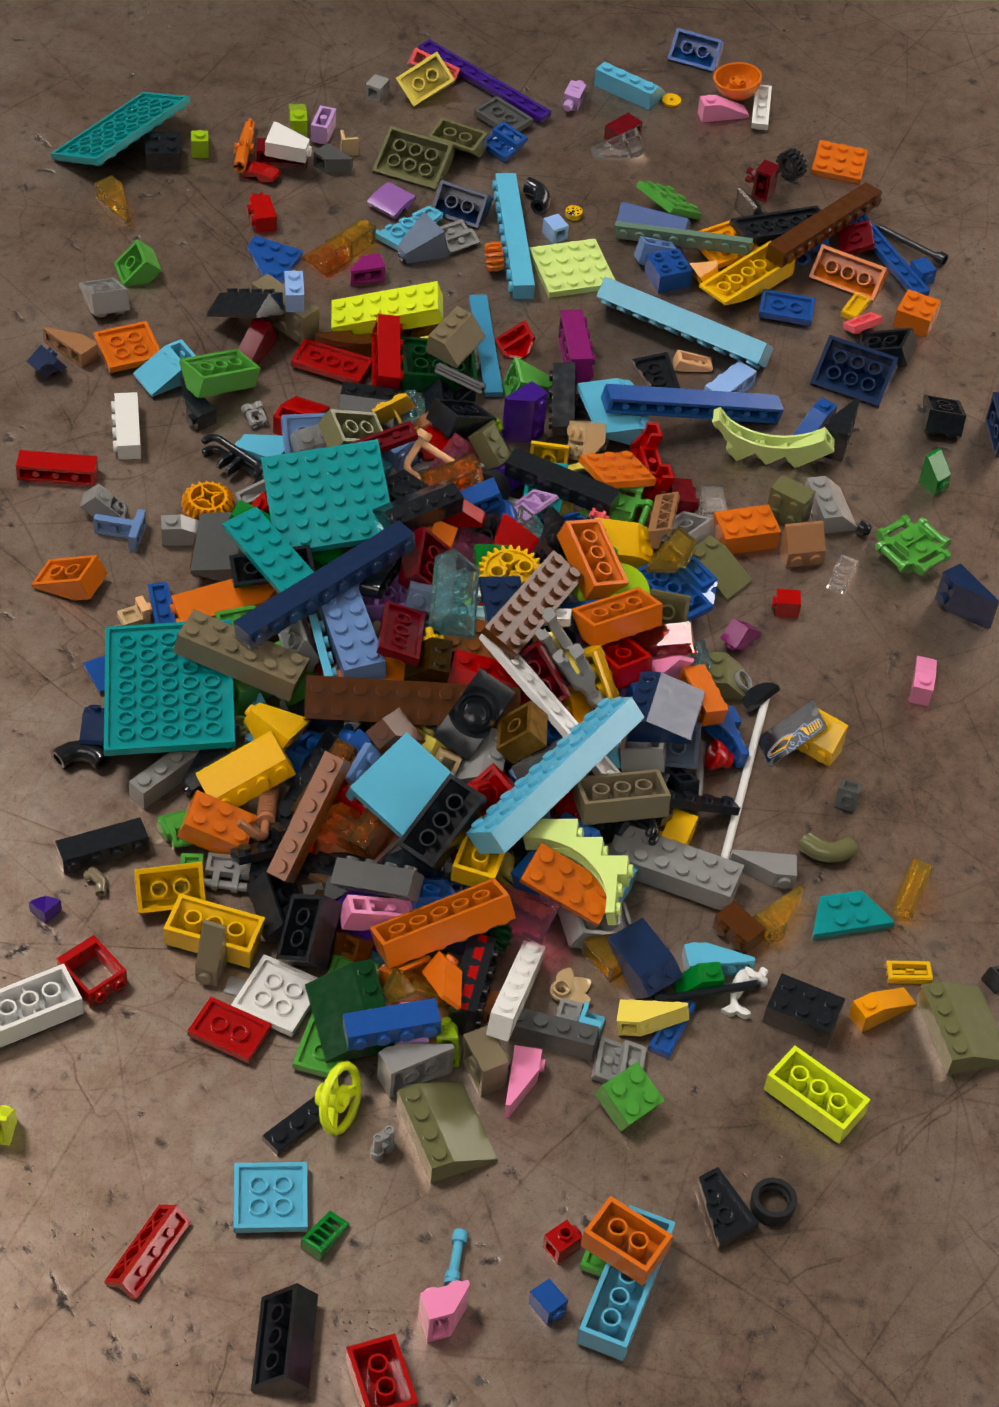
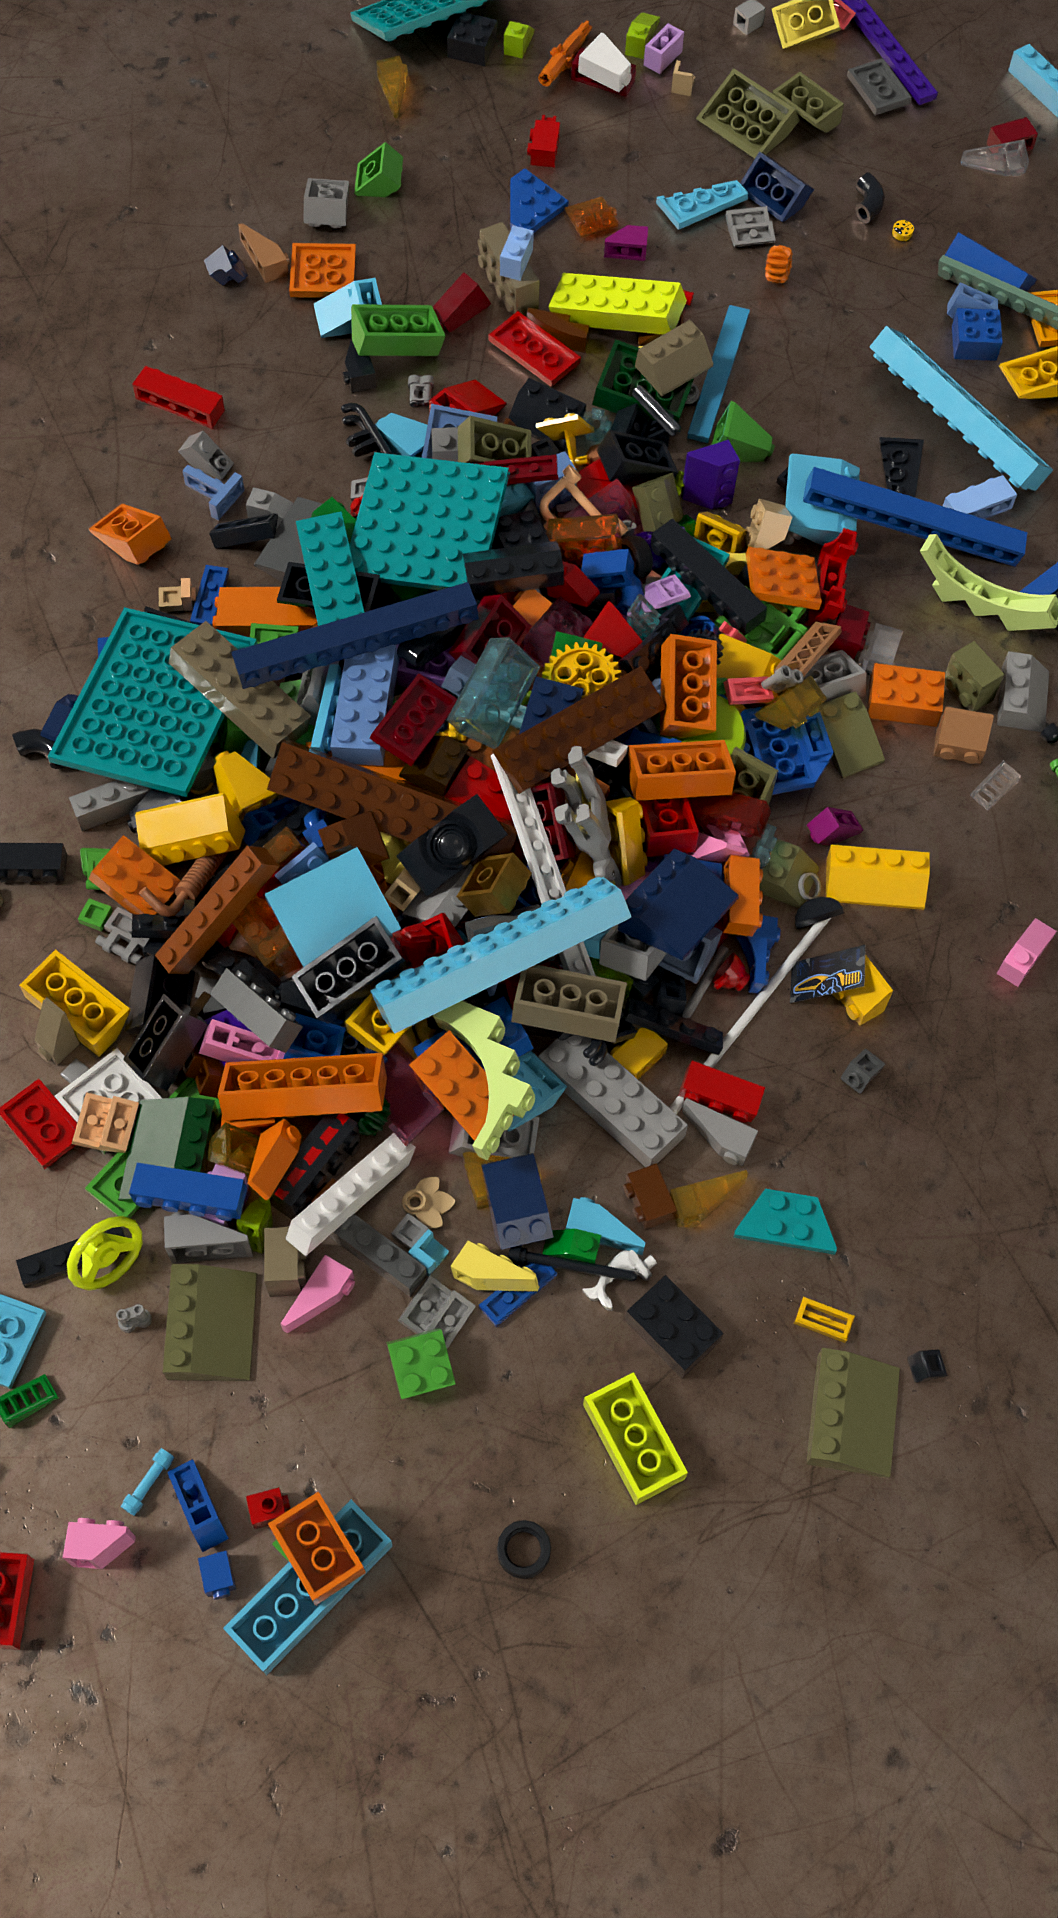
camera: 25 degrees right, 15 degrees up
white brick [111,392,141,460] -> none
yellow slope [134,862,206,914] -> none
light orange gear [181,480,235,520] -> none
black slope [207,288,284,318] -> none
red slope [241,162,281,182] -> none
dark grey slope [313,143,353,173] -> none
clear yellow slope [326,218,376,259] -> none
medium lavender slope [367,182,417,220] -> none
red brick [371,314,404,390] -> none
sand blue slope [397,212,449,264] -> none
blue slope [486,122,528,162] -> none
medium azure brick [492,173,535,299] -> none
red slope [495,320,536,359] -> none
yellowish green plate [529,239,616,298] -> none
light blue brick [542,214,569,244] -> none
black brick [549,362,576,437] -> none
magenta brick [558,309,596,385] -> none
lavender piece [561,80,586,112] -> none
bright green plate [636,180,702,220] -> none
light nougat slope [673,350,713,372] -> none
light orange slope [689,261,719,284] -> none
black wing [697,1167,759,1249] -> none
red brick [771,588,801,618] -> none
olive cylinder [798,832,858,863] -> none
light orange slope [849,987,917,1033] -> none
clear yellow slope [892,858,933,918] -> none
none -> light nougat slope [72,1092,139,1153]
none -> blue slope [167,1459,229,1552]
none -> black slope [209,513,278,548]
none -> red brick [678,1060,765,1123]
none -> coral plate [723,676,774,705]
none -> light grey piece [761,665,804,694]
none -> yellow slope [826,845,930,910]

